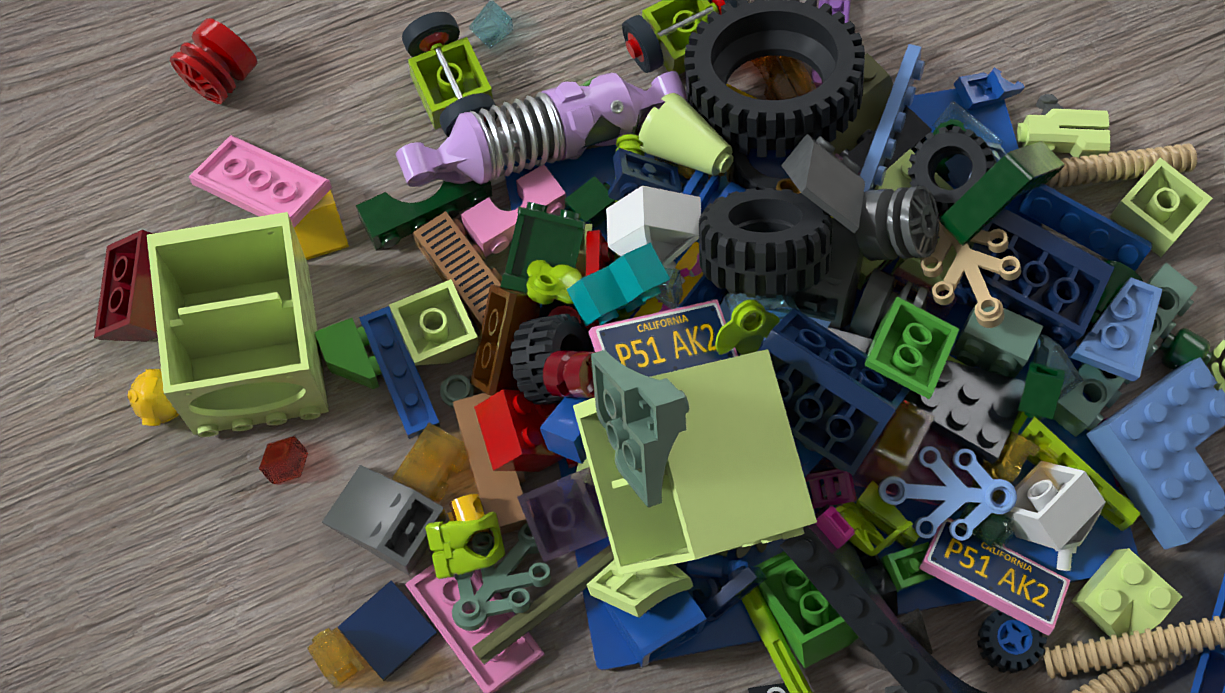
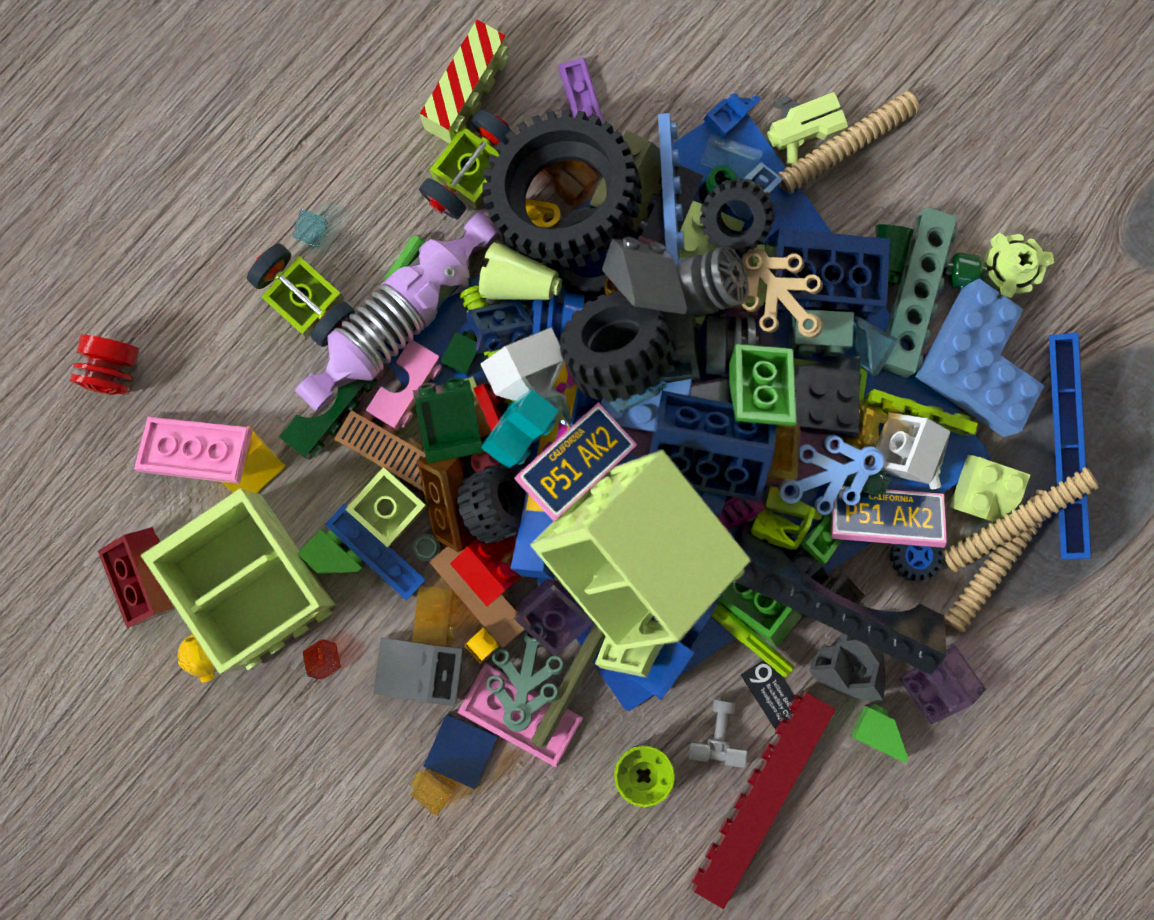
camera: 25 degrees left, 15 degrees up
lime piece [425,512,505,579] -> none
lime plate [526,260,582,304] -> none
dark red wheel [543,351,596,399] -> none
sand green slope [591,350,689,508] -> none
lime plate [715,300,780,355] -> none
dark pink tile [815,506,855,549] -> none
dark green beam [939,141,1065,246] -> none
dark green brick [1018,362,1065,420] -> none
blue plate [1019,185,1152,271] -> none
medium blue wing [1070,277,1162,382] -> none
yellowish green slope [1110,158,1213,257] -> none

